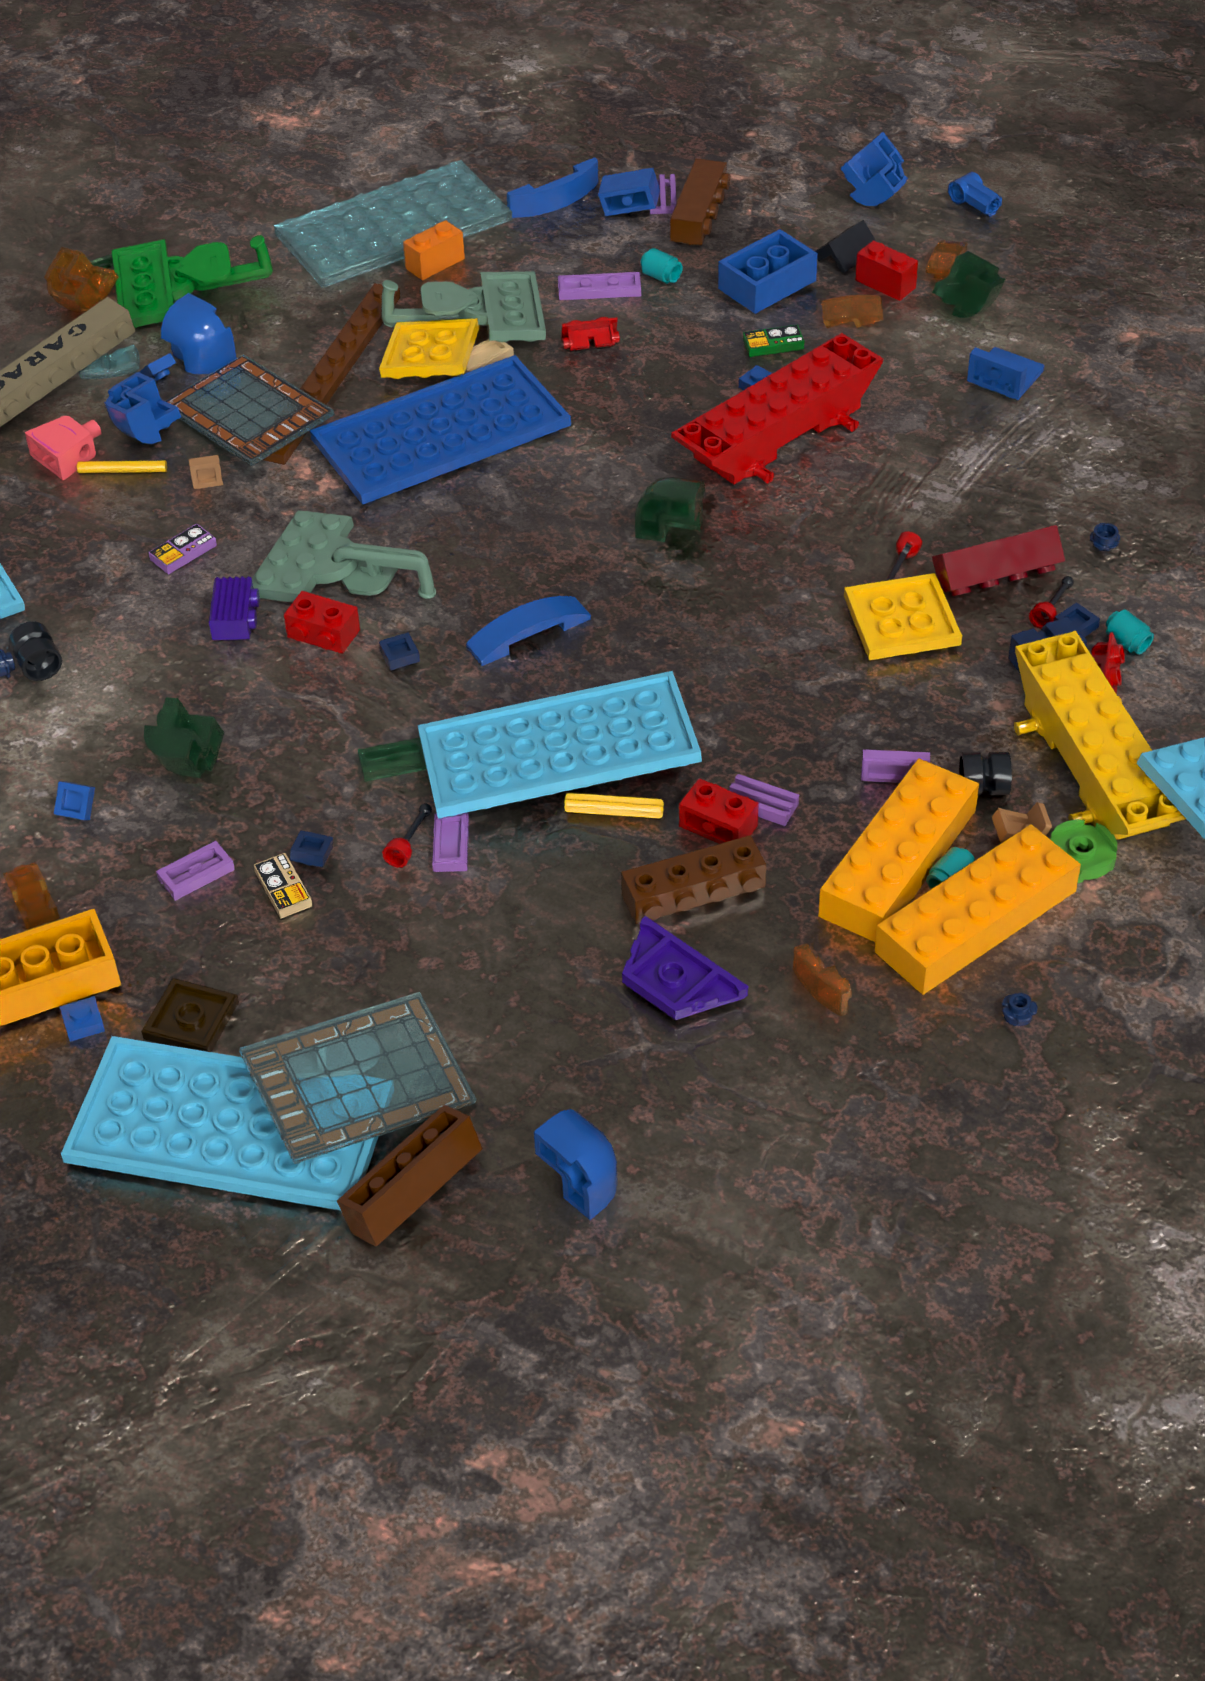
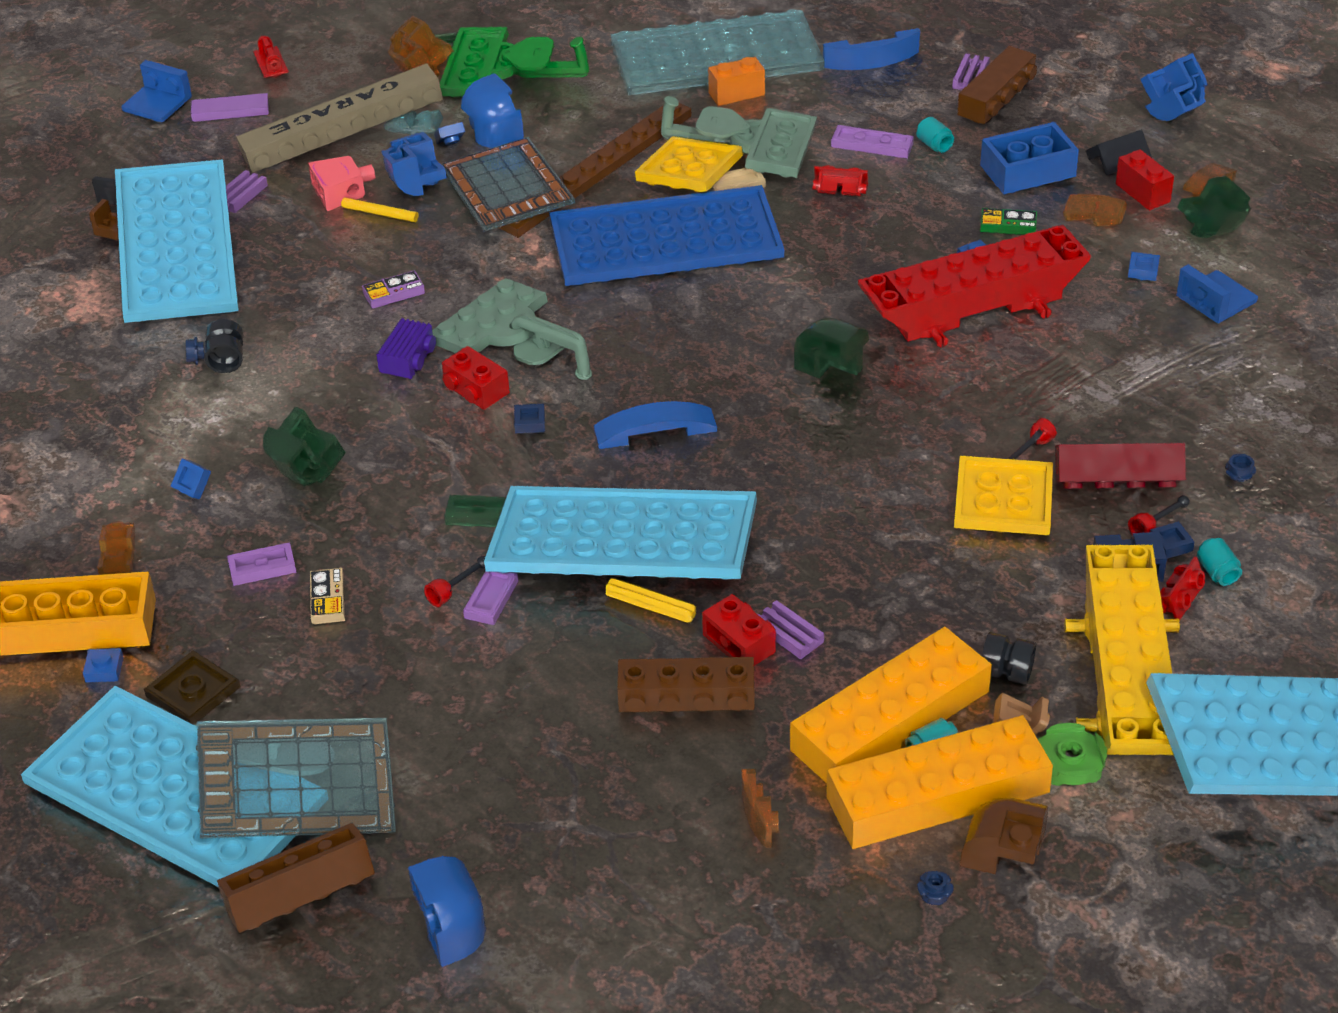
camera: 20 degrees right, 5 degrees down
medium nougat plate [189,455,223,489] -> none
dark blue plate [290,830,333,868] -> none
blue brick [598,168,660,216] -> none
dark purple wing [622,916,748,1020] -> none
medium lavender tile [861,750,930,783] -> none
blue piece [948,172,1002,217] -> none
none -> reddish brown brick [960,798,1048,875]
none -> blue plate [1128,252,1160,281]

